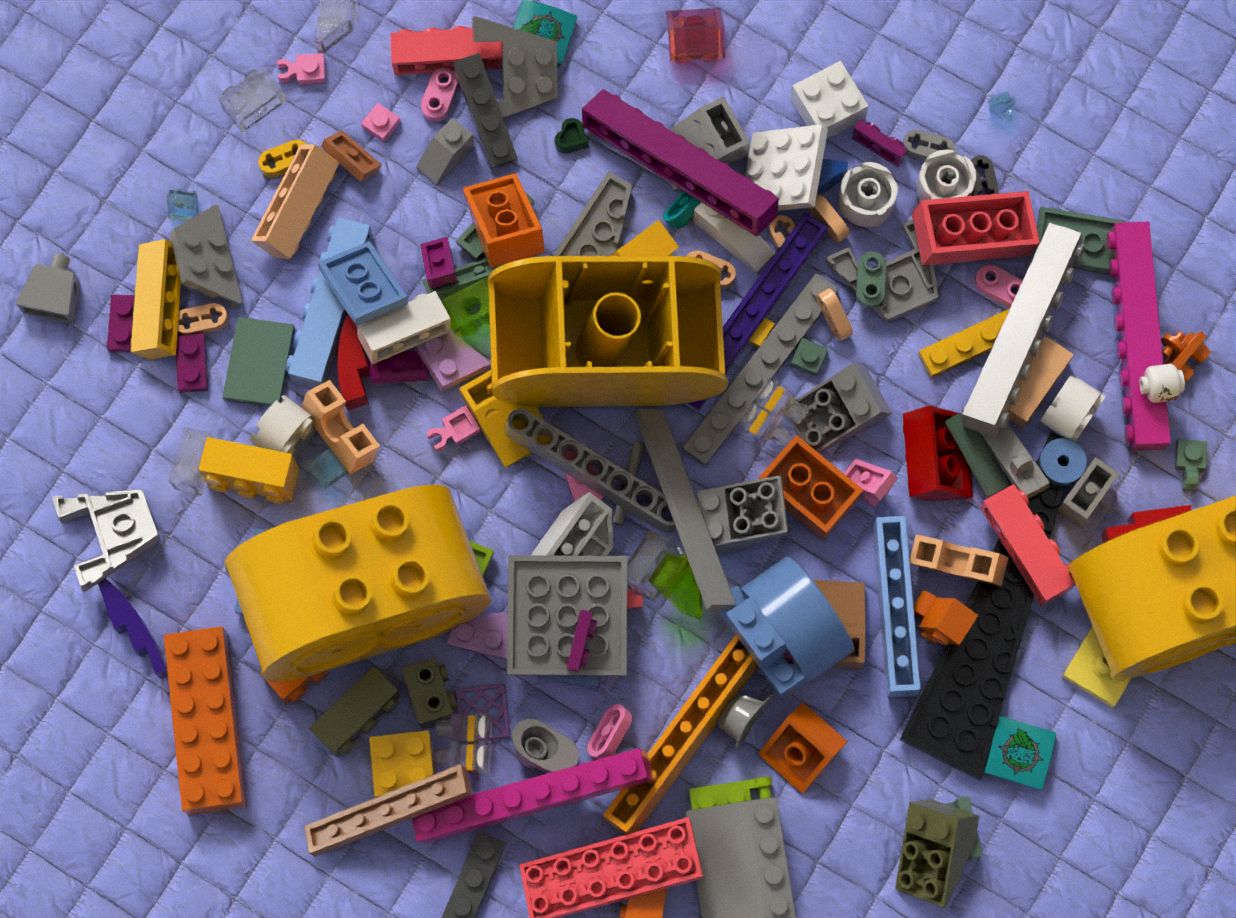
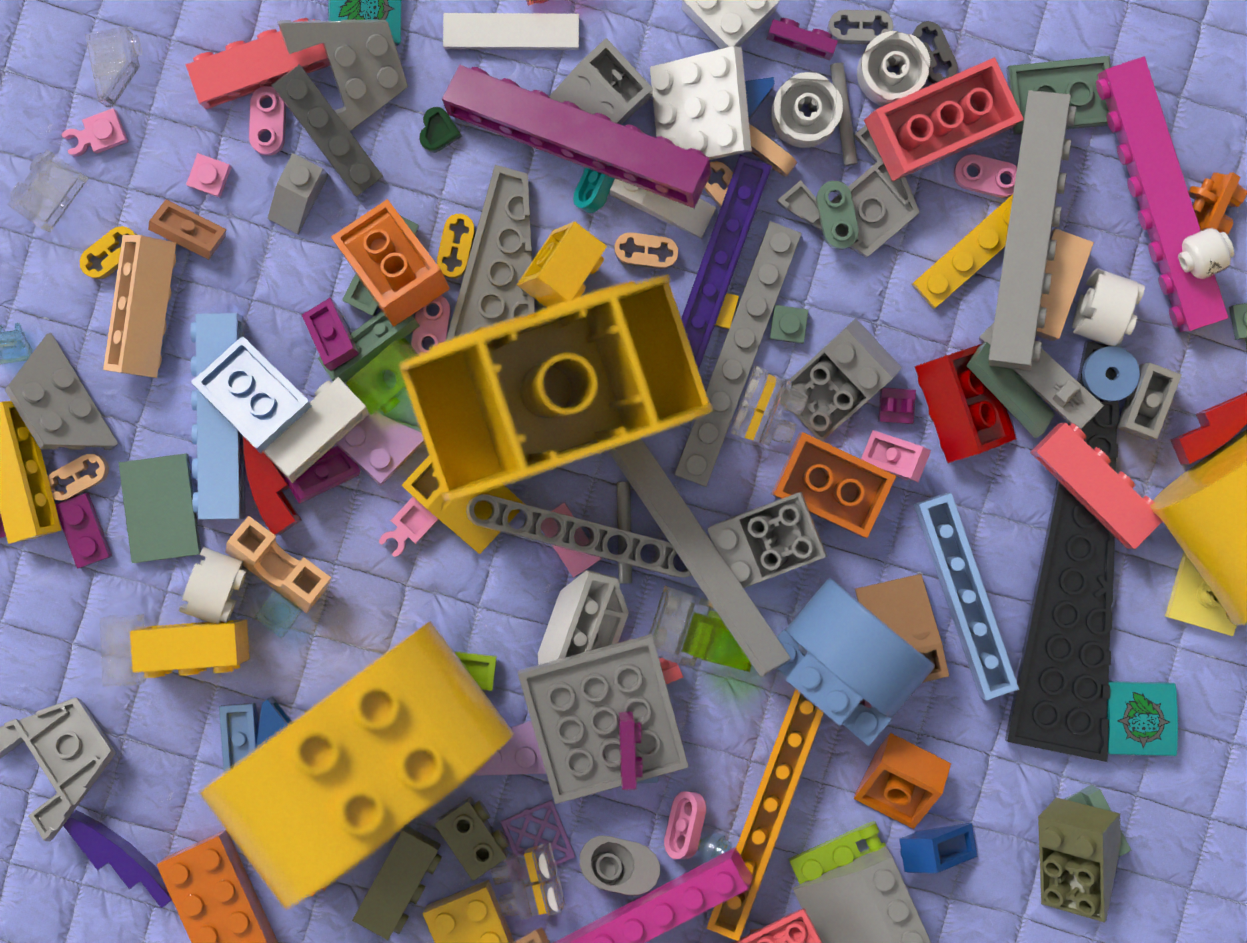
camera: 15 degrees left, 15 degrees up
light grey piece [718,691,777,750] -> none
light nougat beam [816,288,853,342] -> none
light nougat arch [909,534,1008,586] -> none
orange hinge [913,590,978,646] -> none
none -> yellow beam [437,214,475,279]
none -> white tile [443,13,579,50]
none -> light grey bar [830,63,858,166]
none -> magenta tile [878,388,916,424]
none -> blue slope [899,823,978,873]

